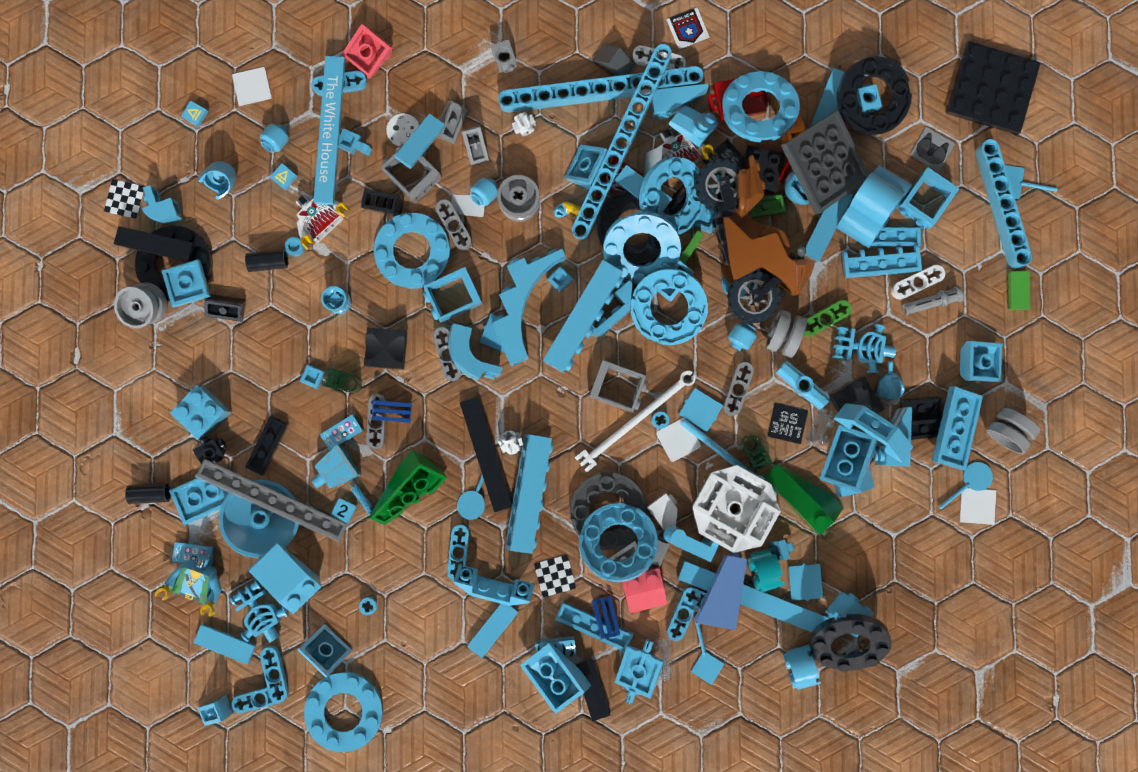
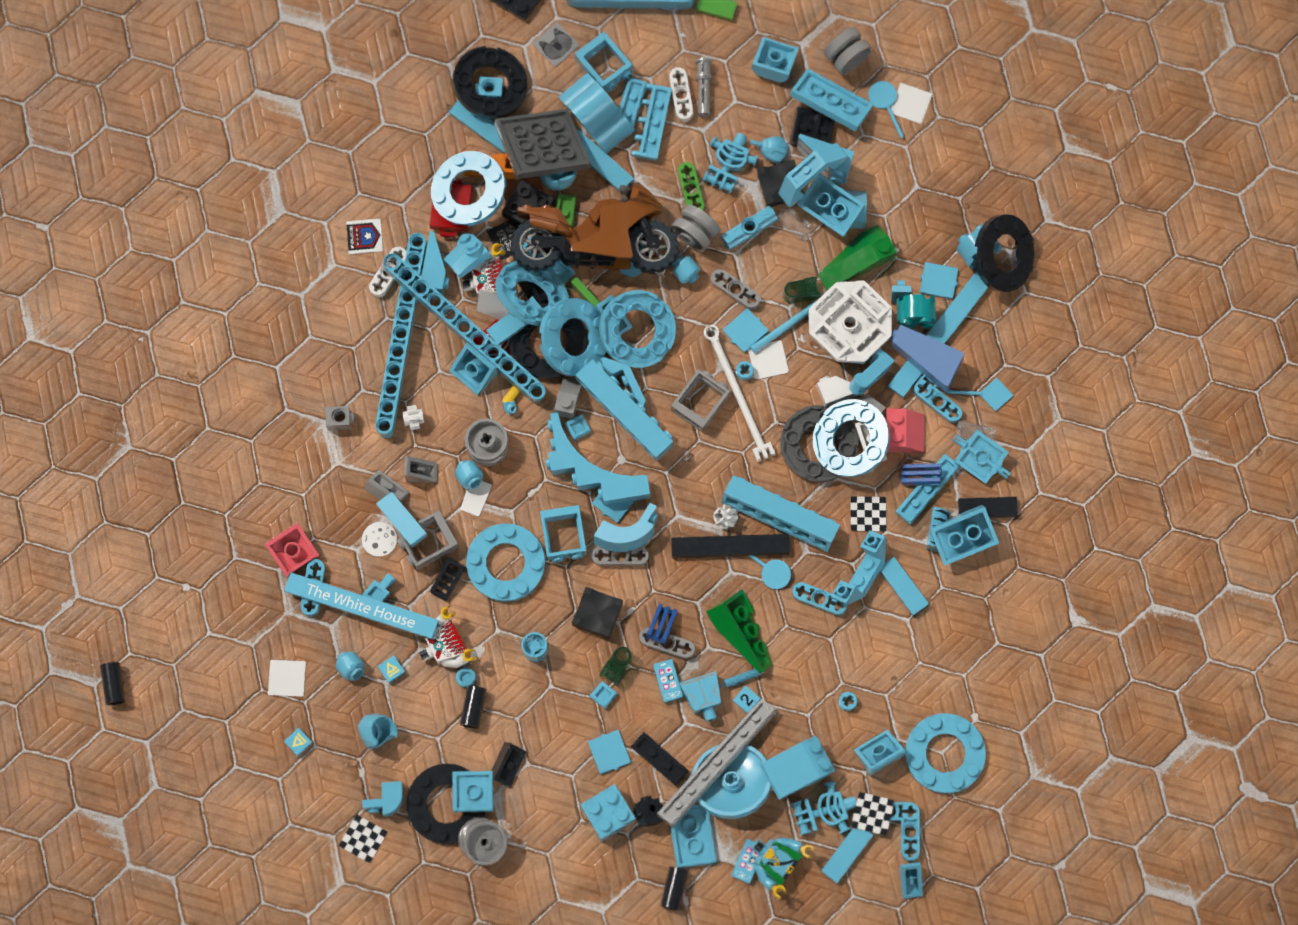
camera: 75 degrees left, 10 degrees down
black tile [114,226,195,262] -> none
light grey beam [436,200,472,251] -> none
dark grey slope [593,45,634,76] -> none
black sticker [767,403,808,444] -> none
medium azure brick [783,645,821,690] -> none
none -> light grey slope [554,378,582,419]
none -> medium azure piece [588,730,631,774]
none -> sticker [851,792,894,835]

